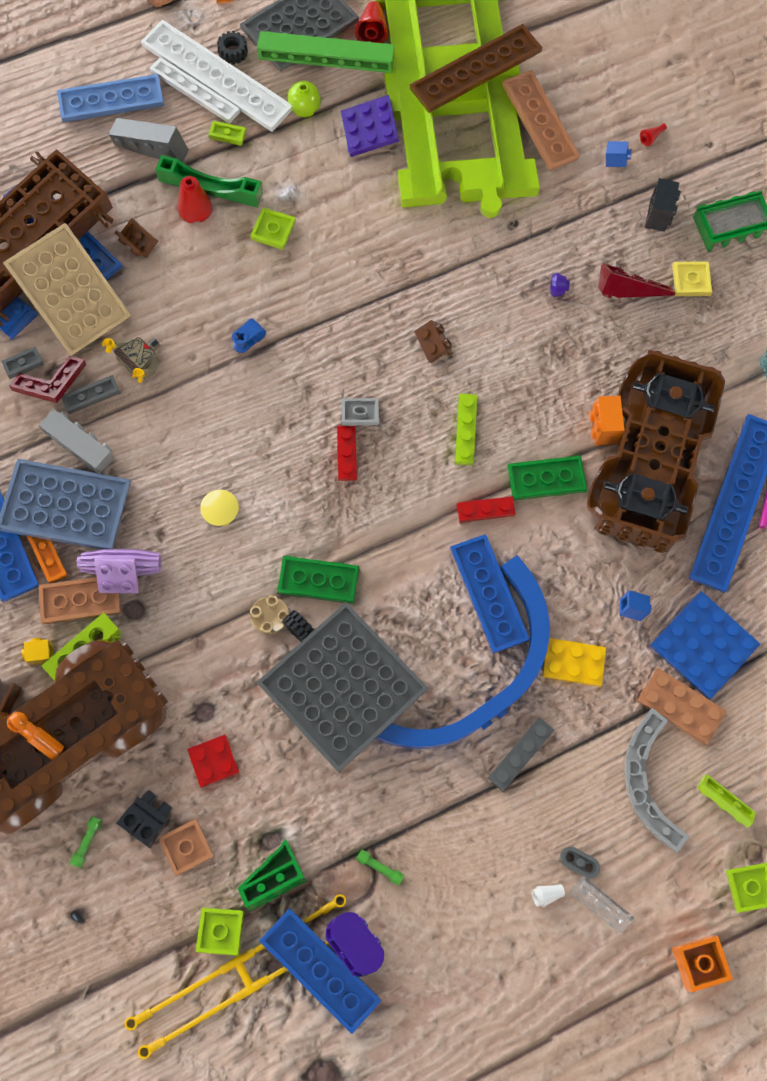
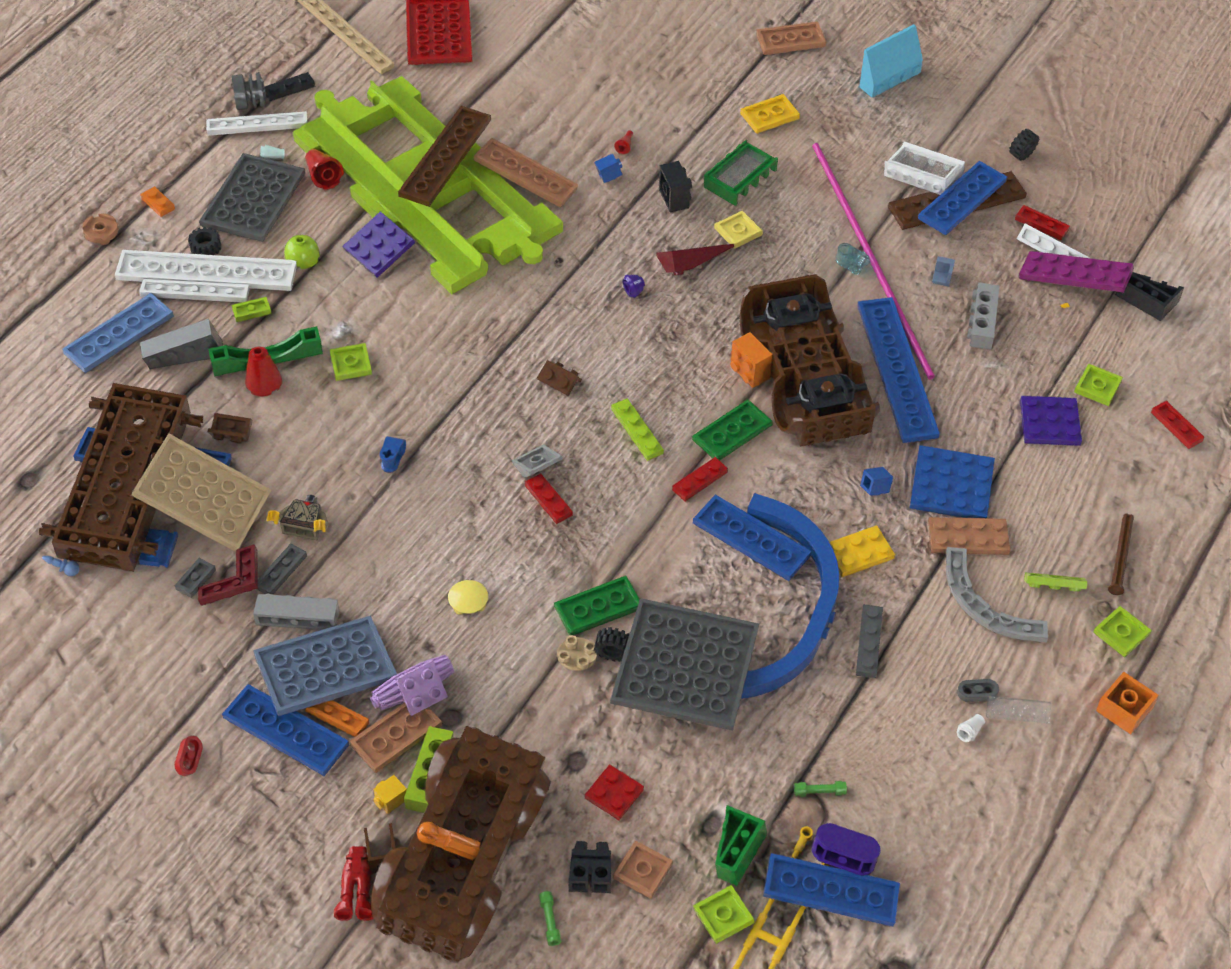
camera: 30 degrees left, 20 degrees down
bright green brick [257,31,394,73] -> none

